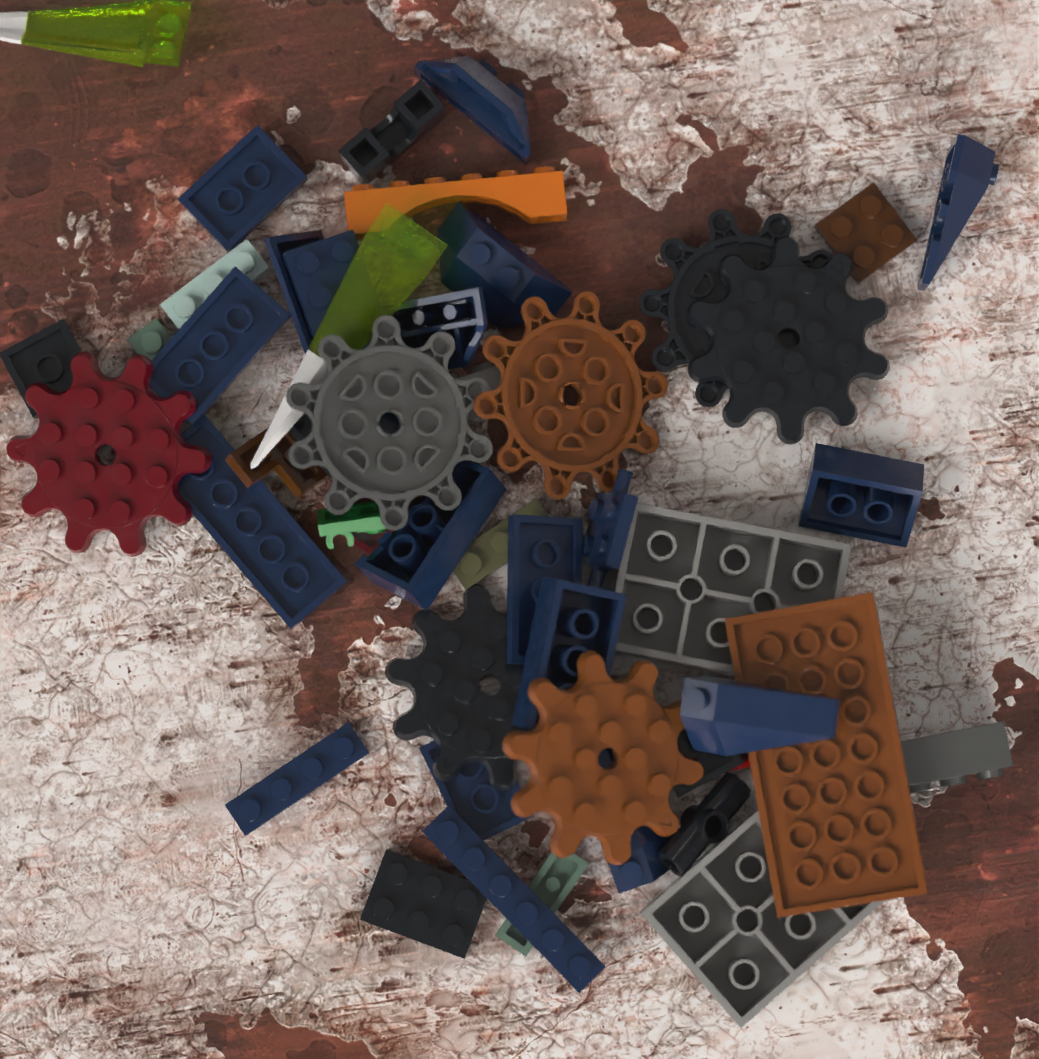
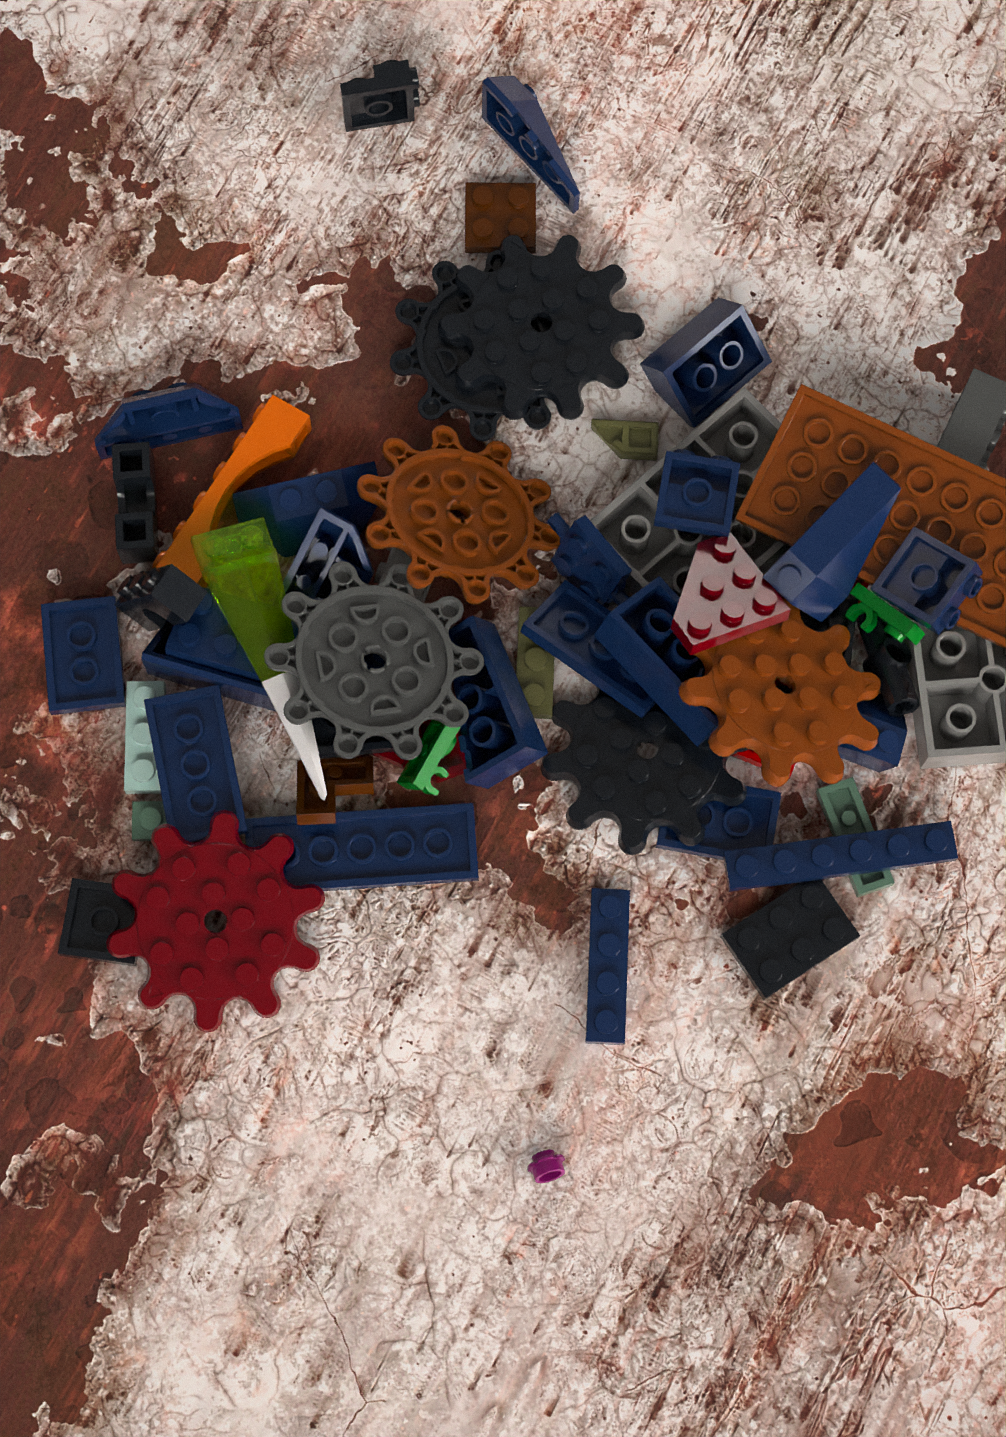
camera: 55 degrees left, 10 degrees down
none -> black arch [114,564,208,631]
none -> black plate [340,60,420,132]
none -> magenta plate [527,1149,565,1183]
none -> olive tile [591,419,659,461]
none -> dark blue plate [653,449,741,537]
none -> plate [671,532,791,655]
none -> green plate [846,583,925,645]
none -> dark blue plate [870,526,983,635]

